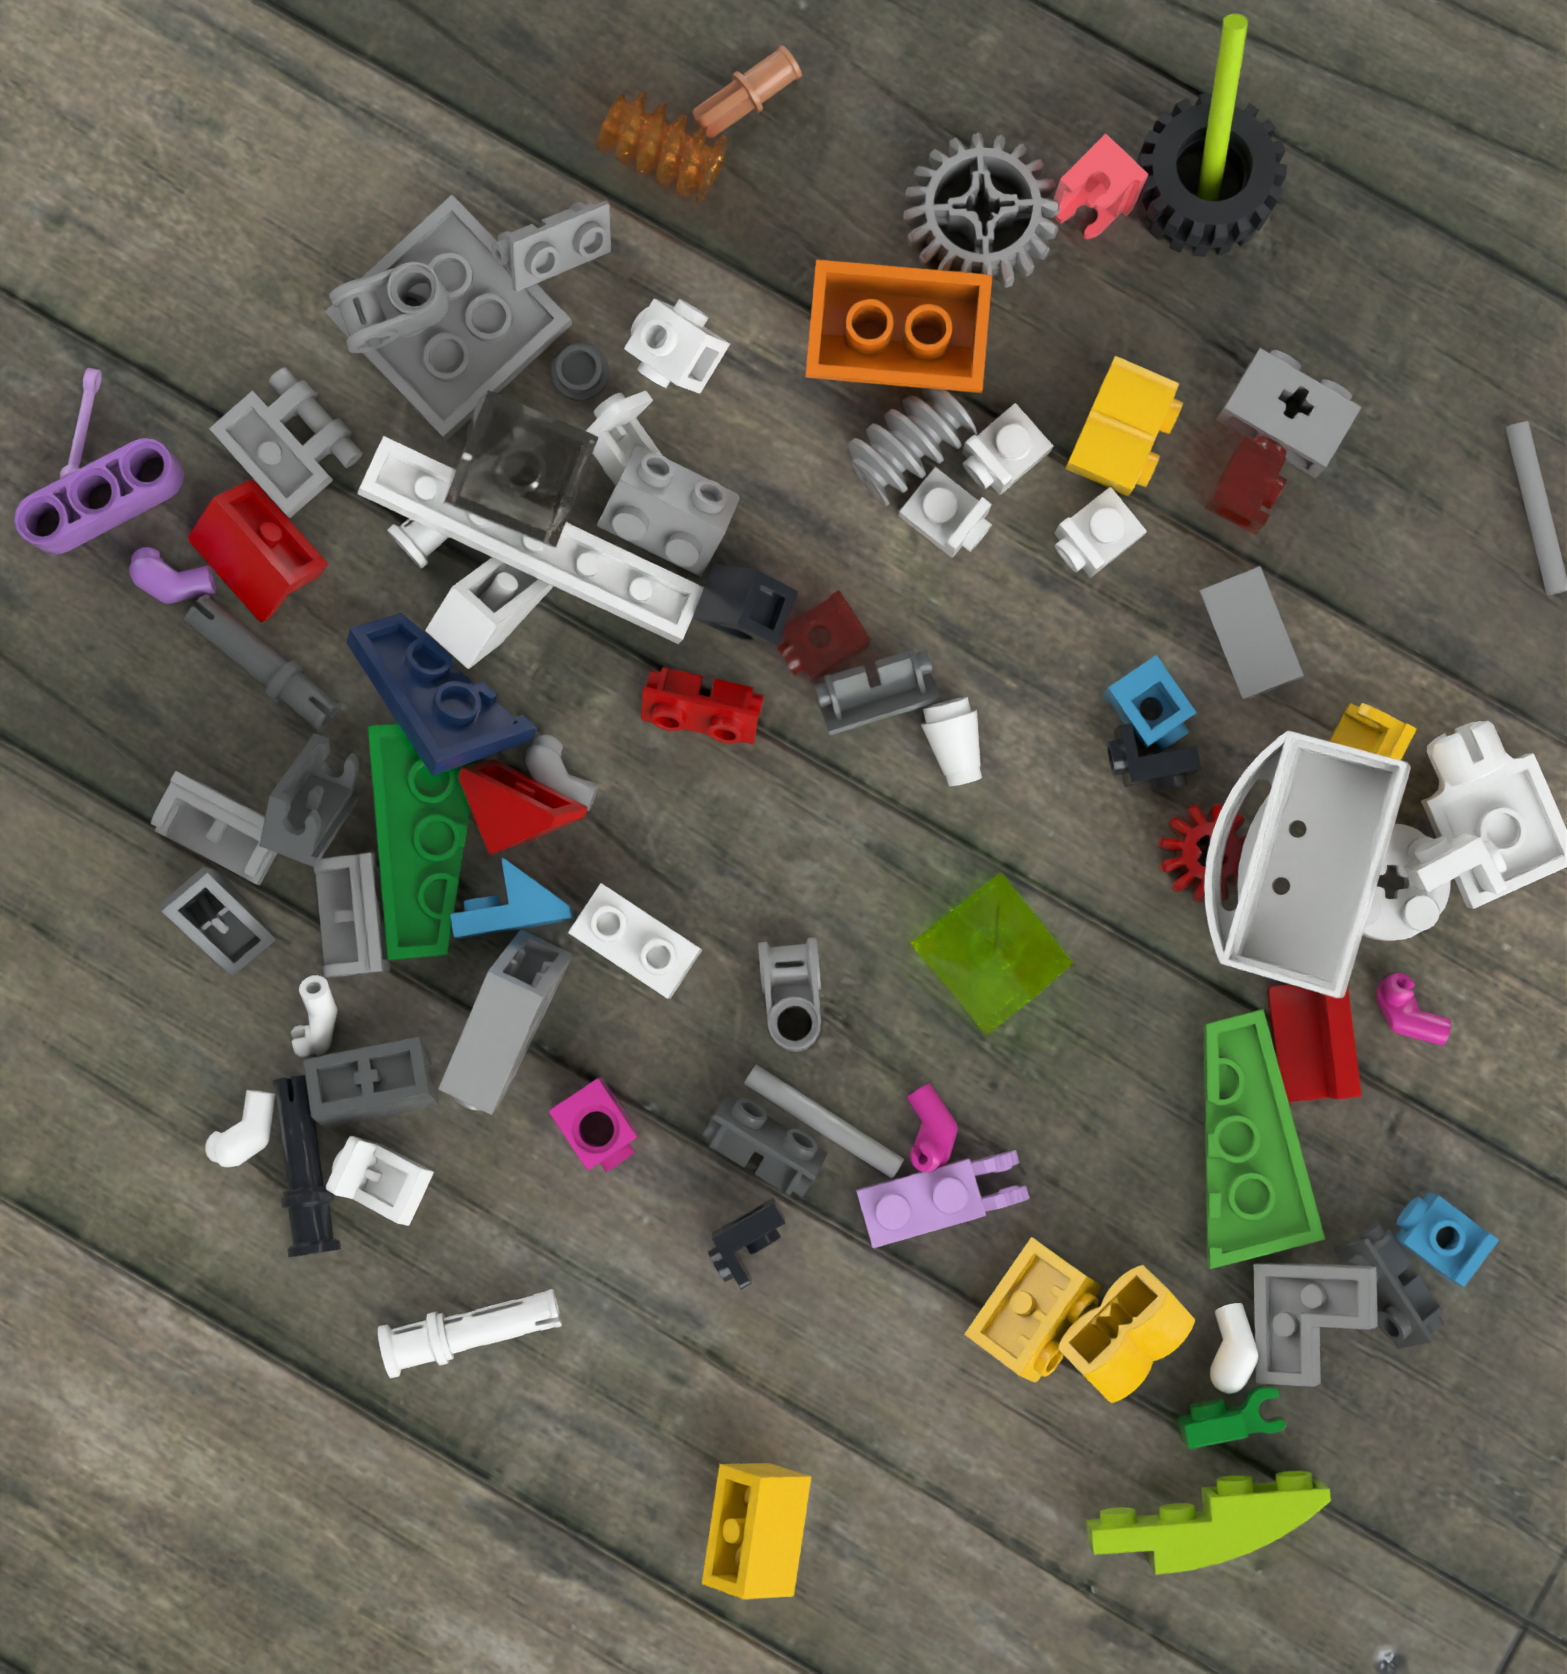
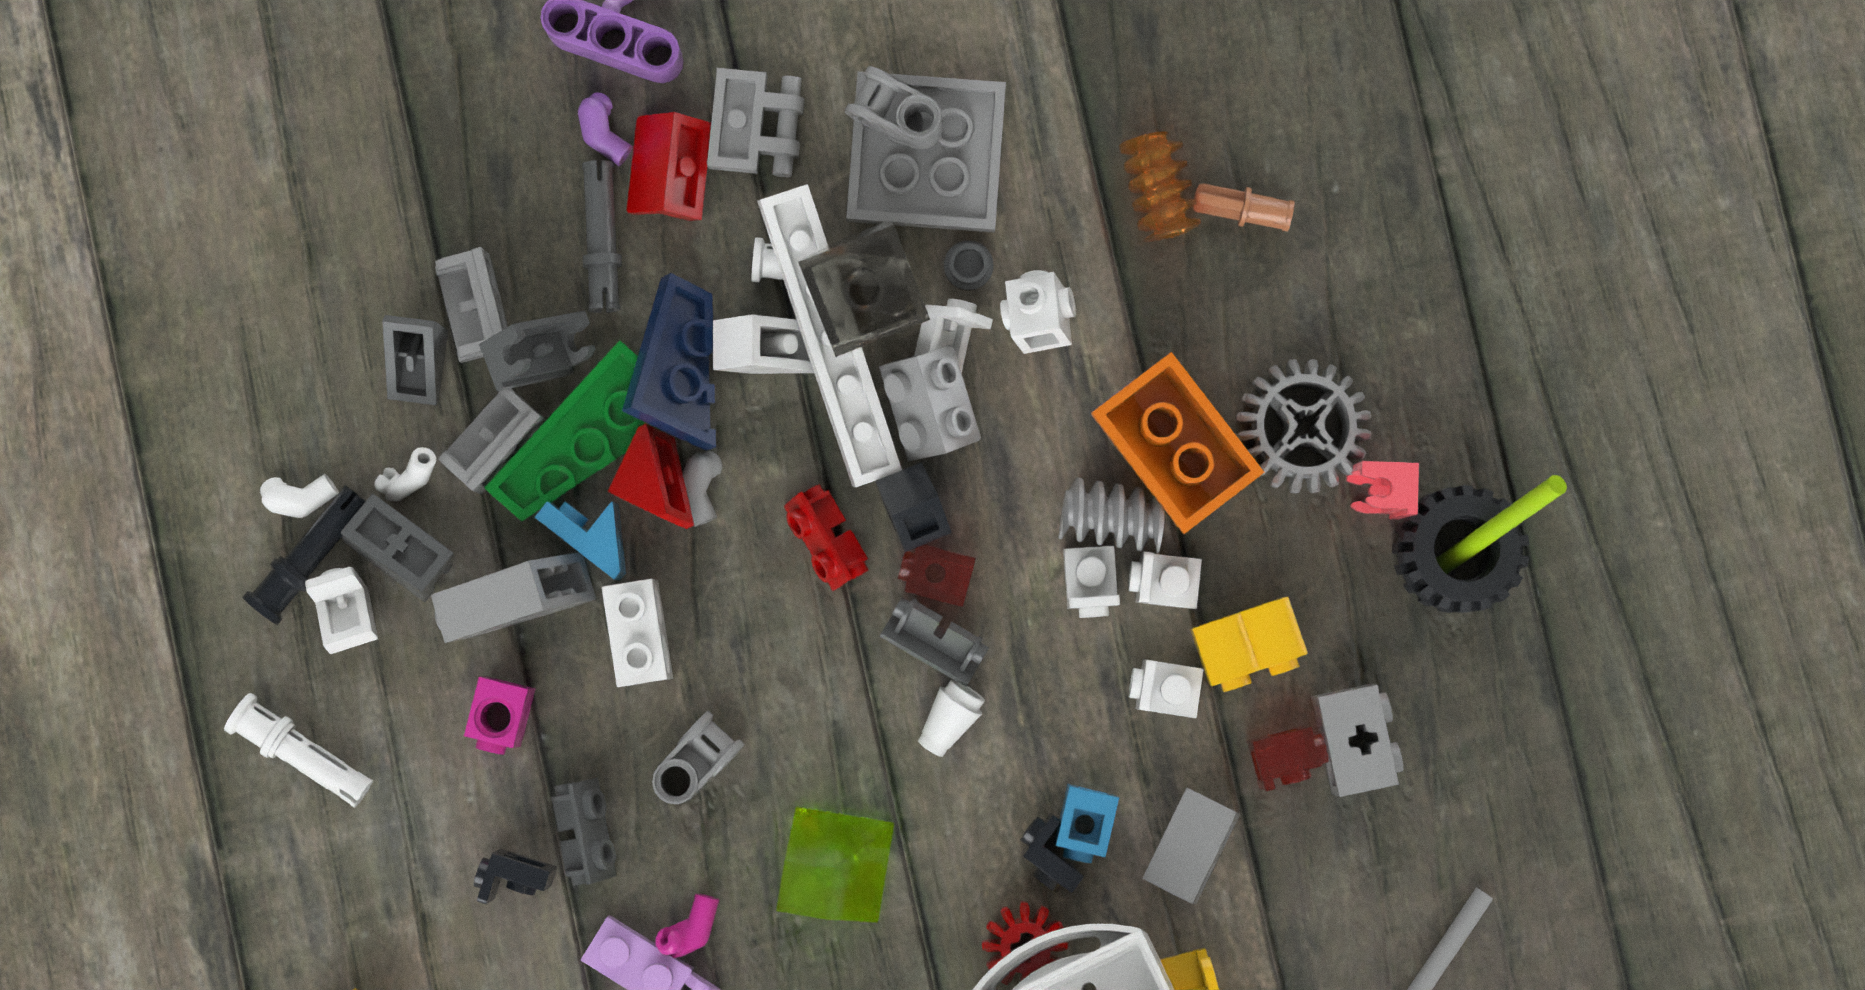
camera: 45 degrees right, 0 degrees up
light grey hinge [491,200,611,292] -> none
light grey bar [744,1064,904,1179] -> none

